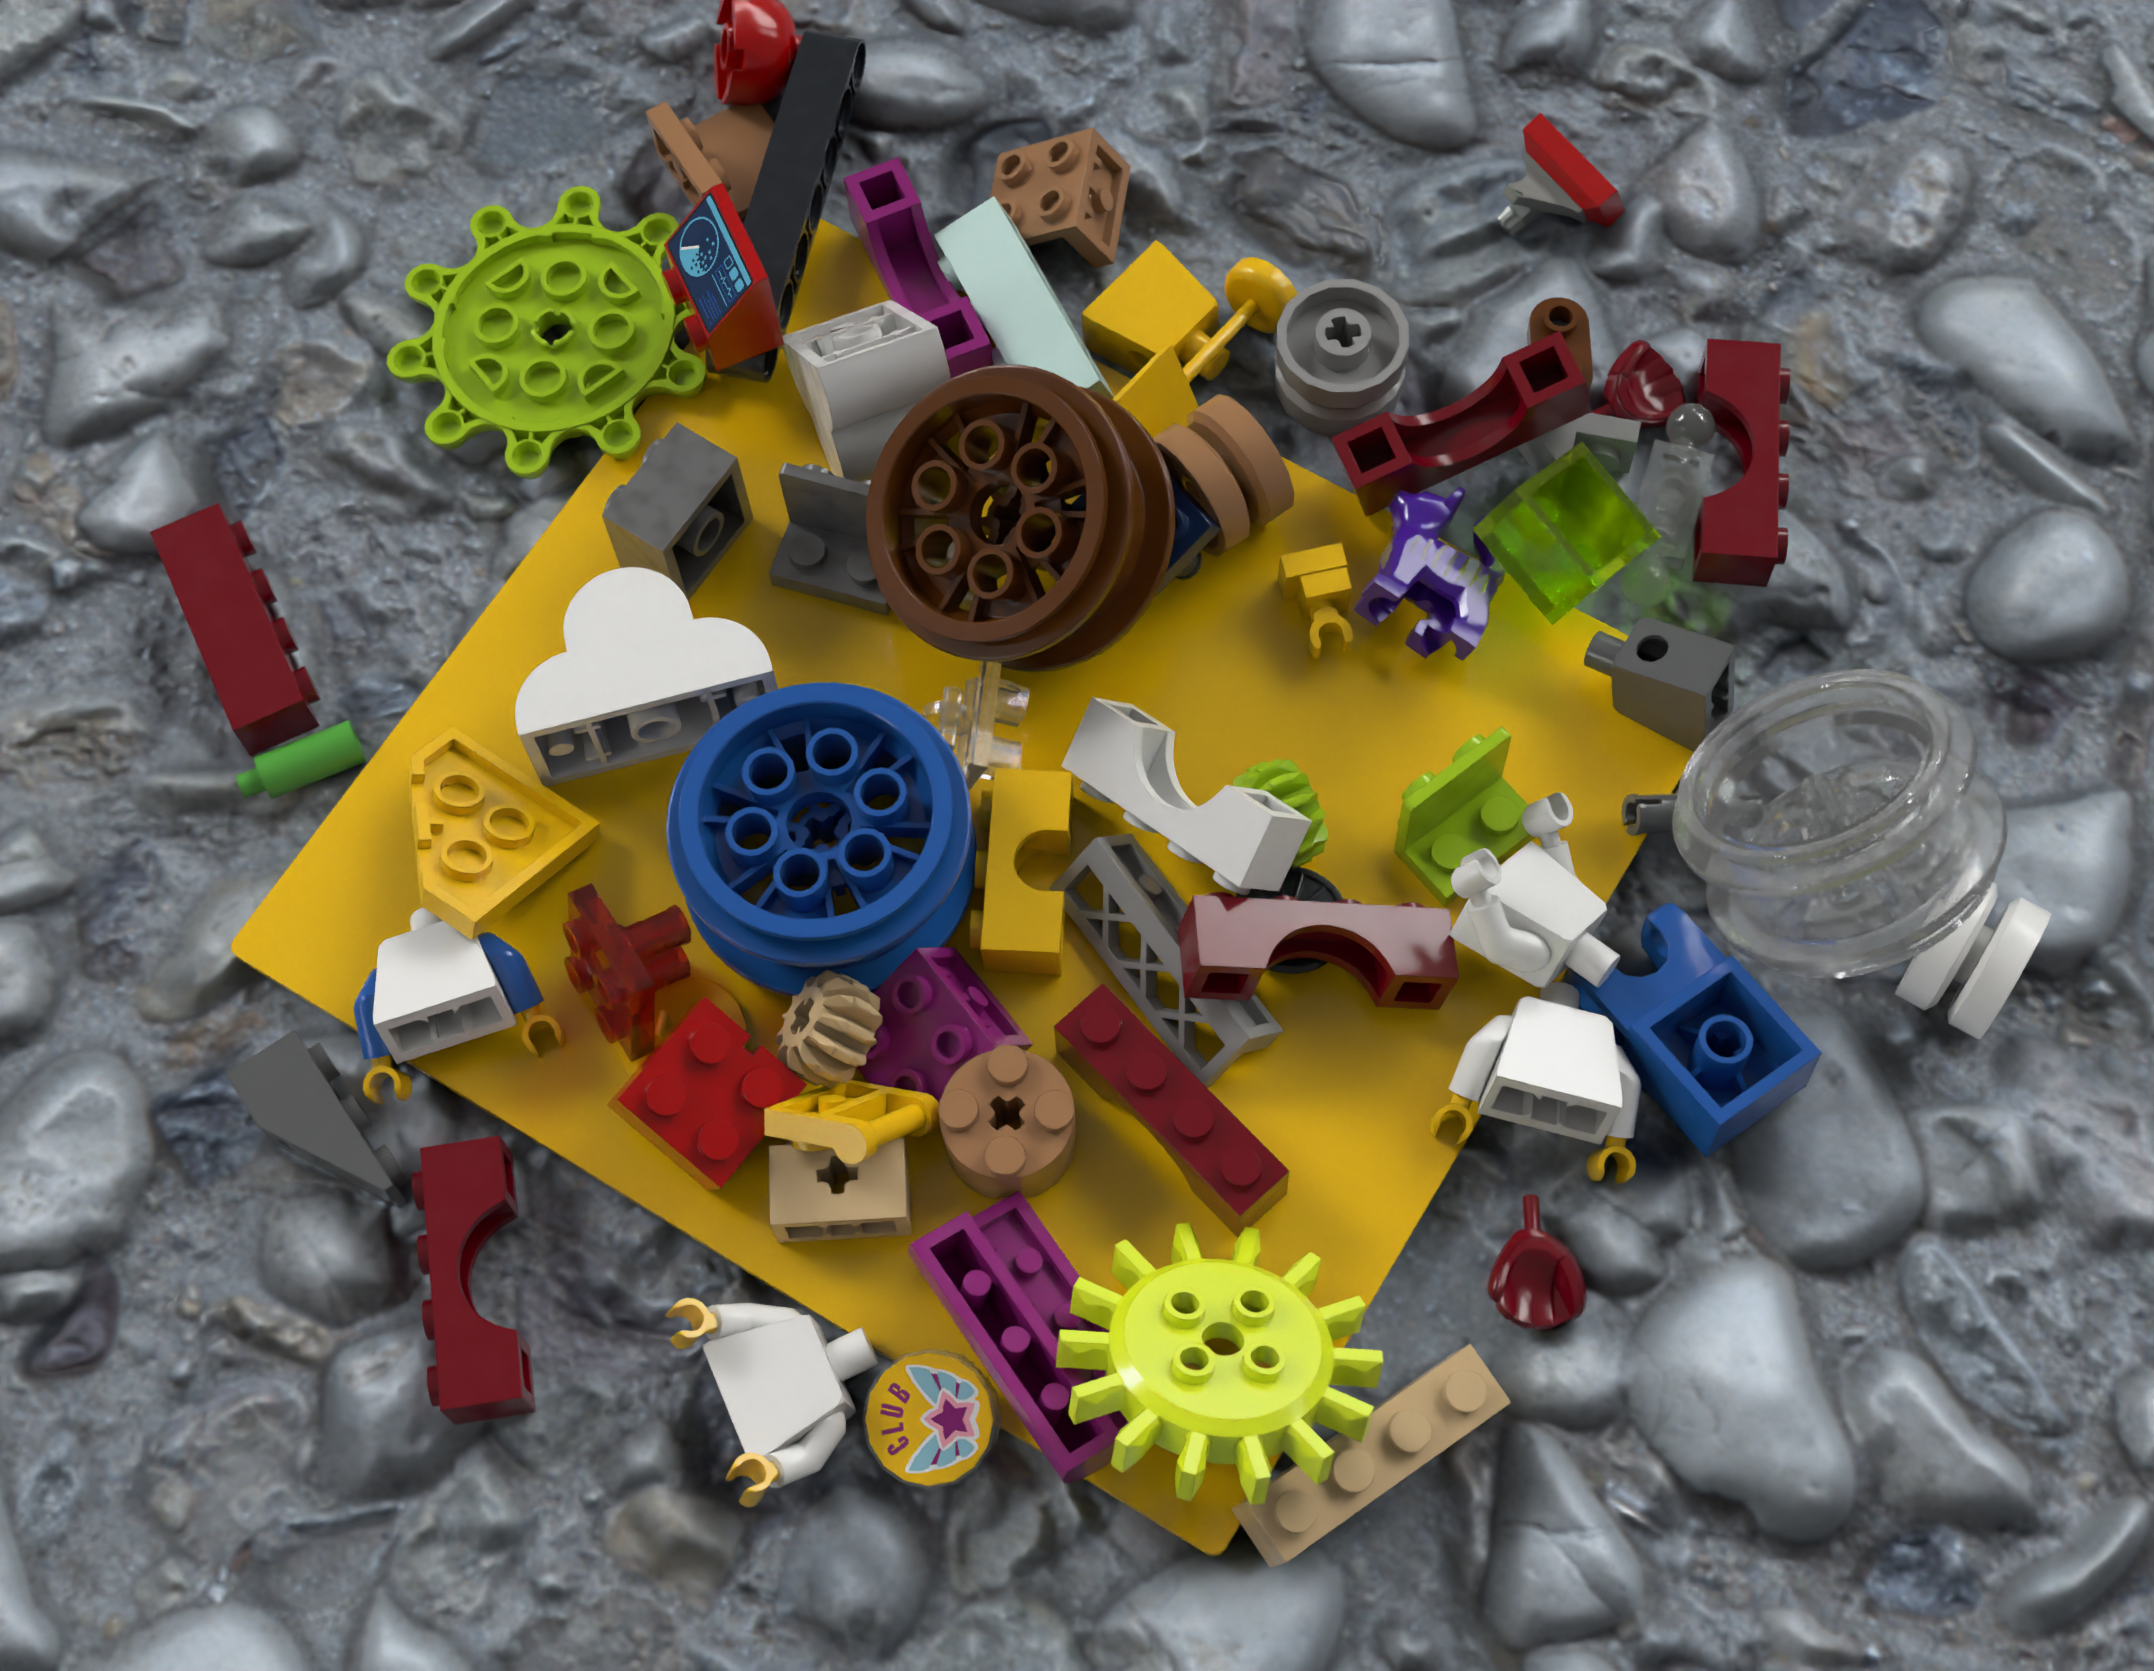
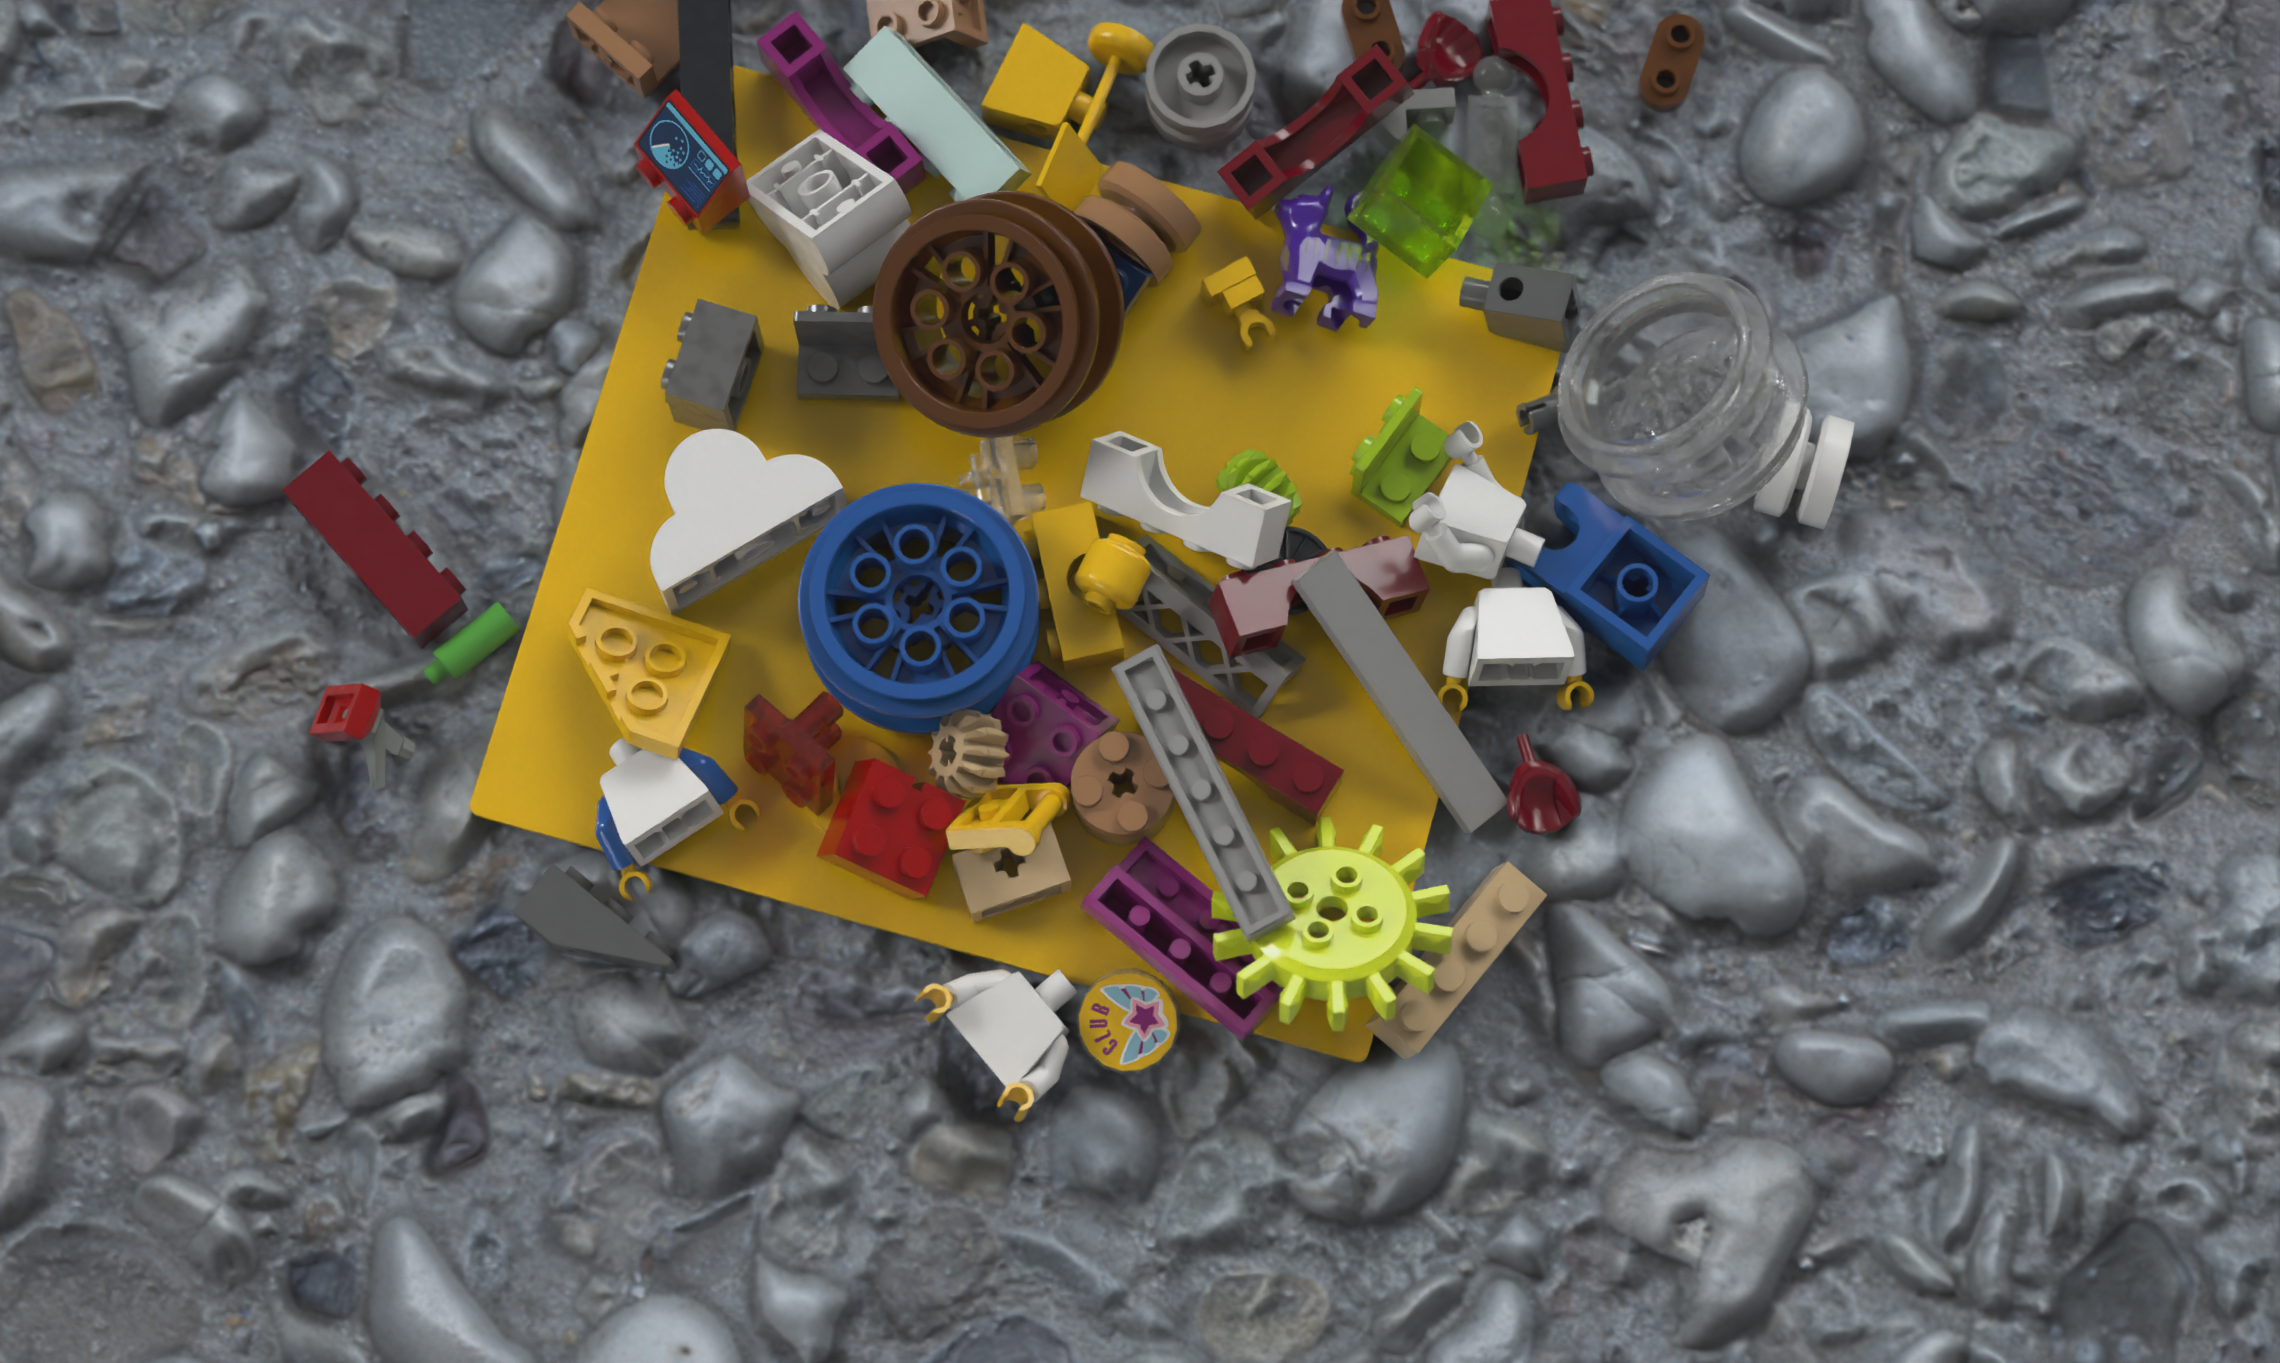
camera: 20 degrees left, 10 degrees up
lime plate [387,186,707,480] -> none
dark red arch [412,1135,536,1425] -> none
none -> red piece [309,683,415,791]
none -> yellow head [1074,533,1151,615]
none -> light grey tile [1111,644,1297,943]
none -> light grey tile [1291,550,1507,833]
none -> reddish brown plate [1638,14,1705,113]

